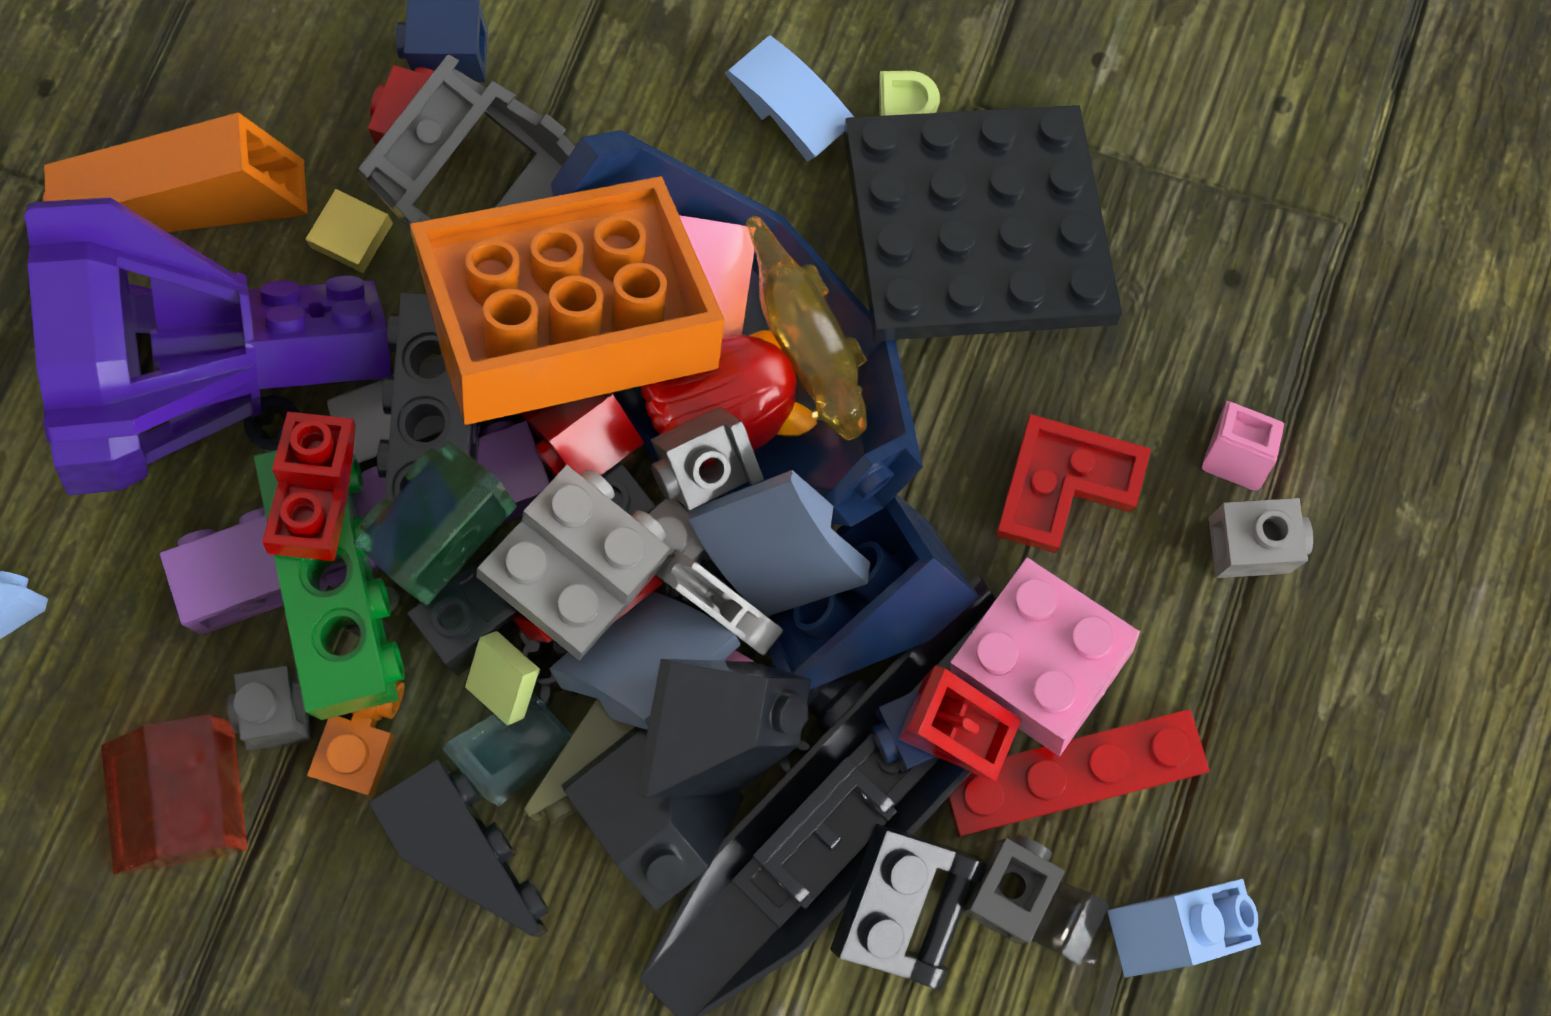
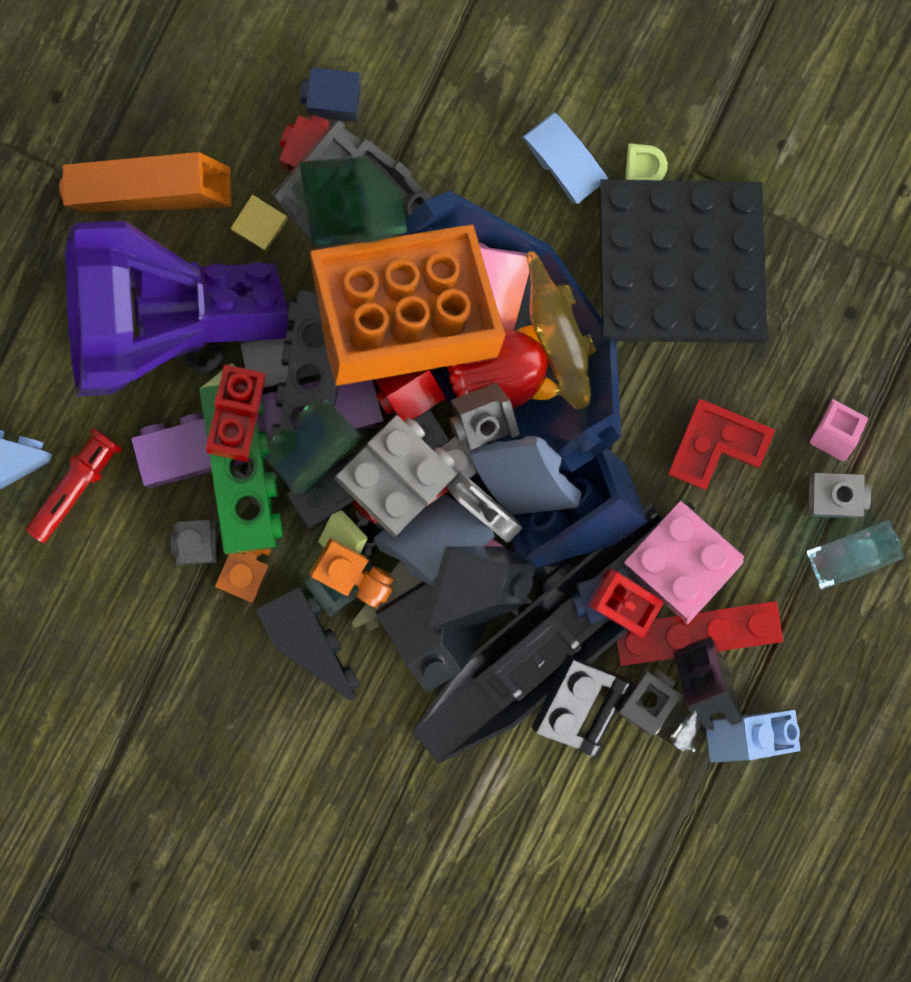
camera: 15 degrees right, 10 degrees up
clear red slope [101,714,248,875] -> none
none -> red pin [25,427,123,543]
none -> clear green slope [299,156,407,245]
none -> orange plate [310,537,394,608]
none -> black hinge [674,636,743,730]
none -> clear light blue slope [807,520,904,590]

